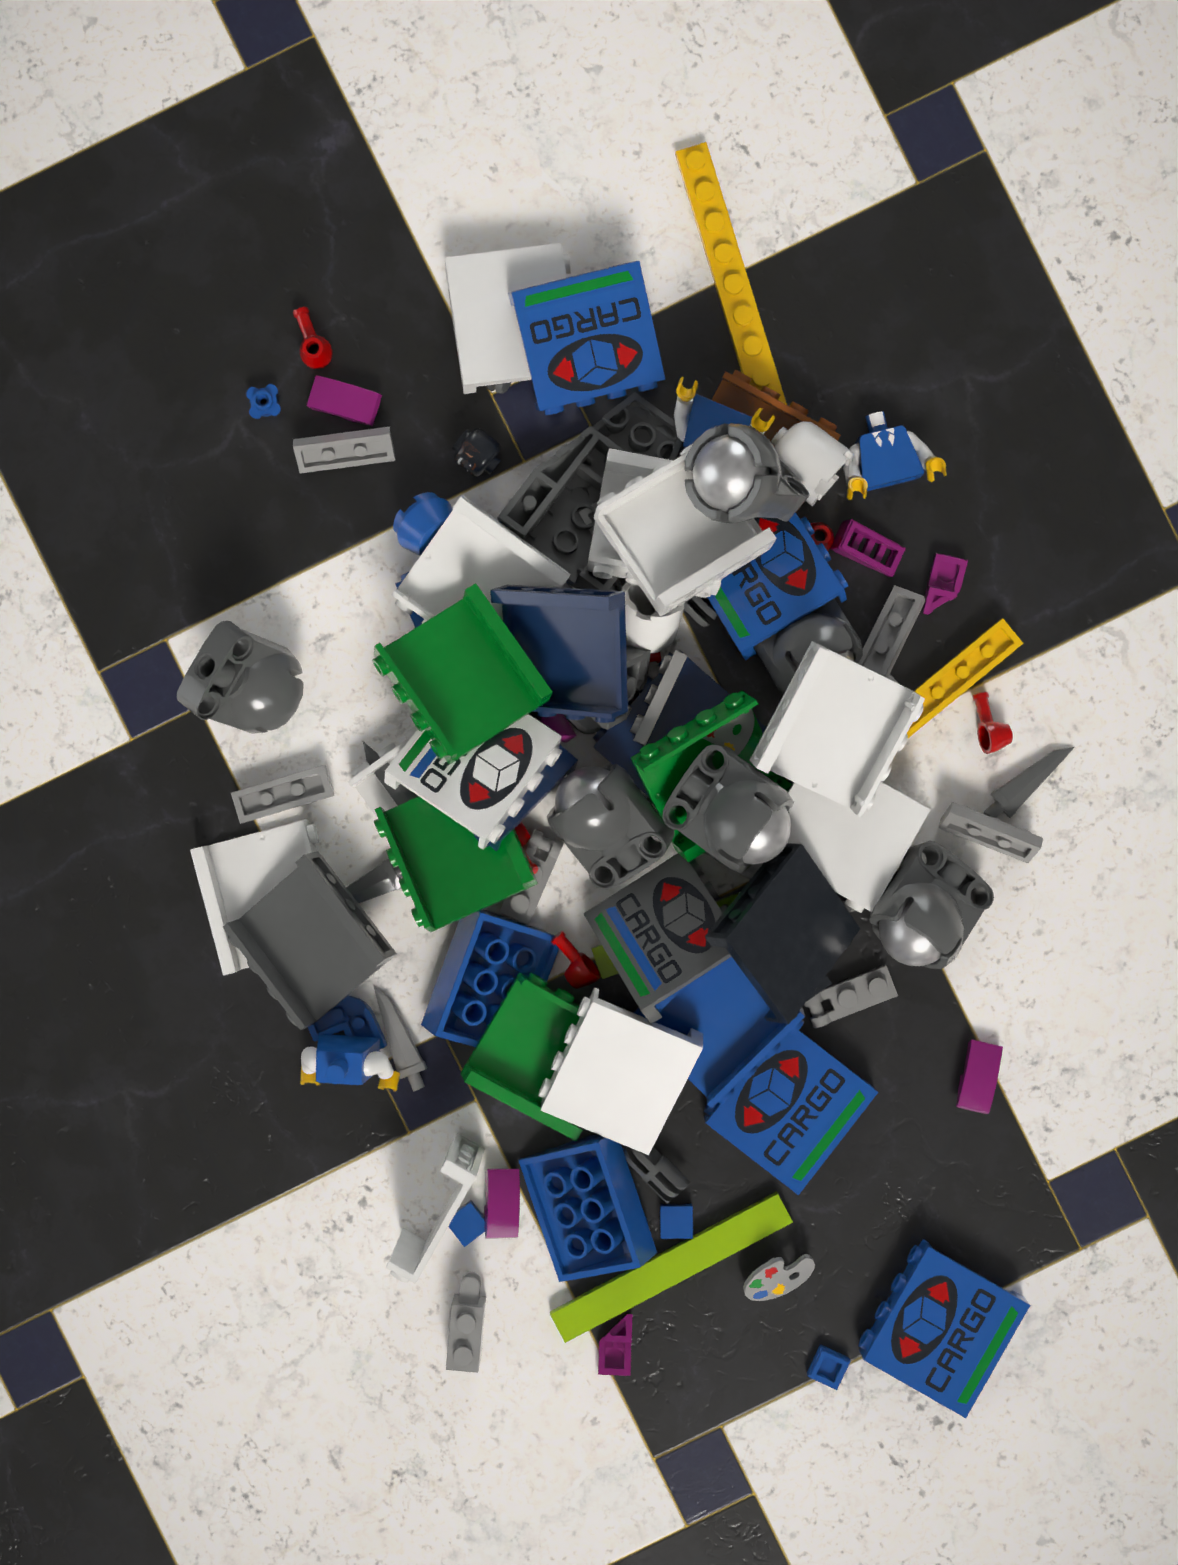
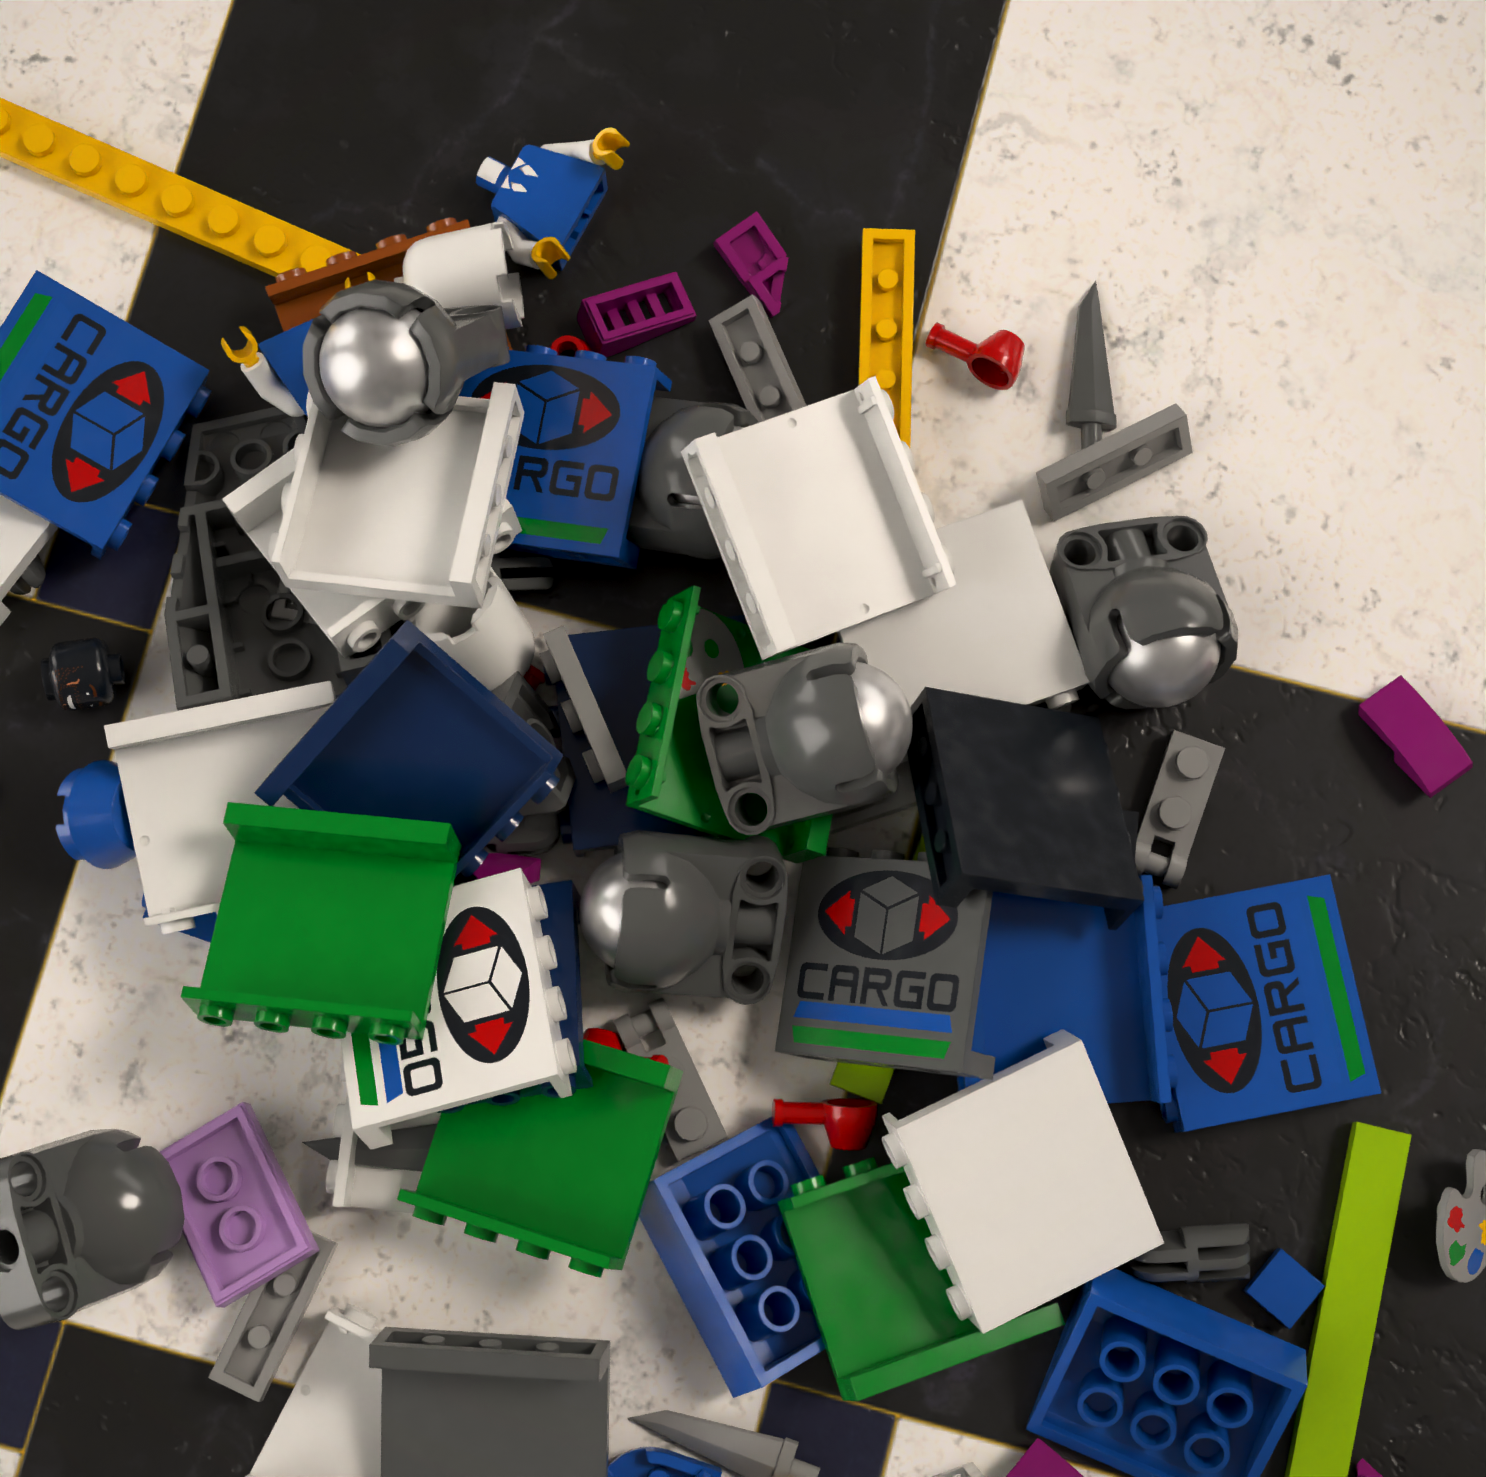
camera: 50 degrees left, 10 degrees down
dark grey bar [346,859,403,903] -> none
none -> lavender tile [160,1102,320,1308]

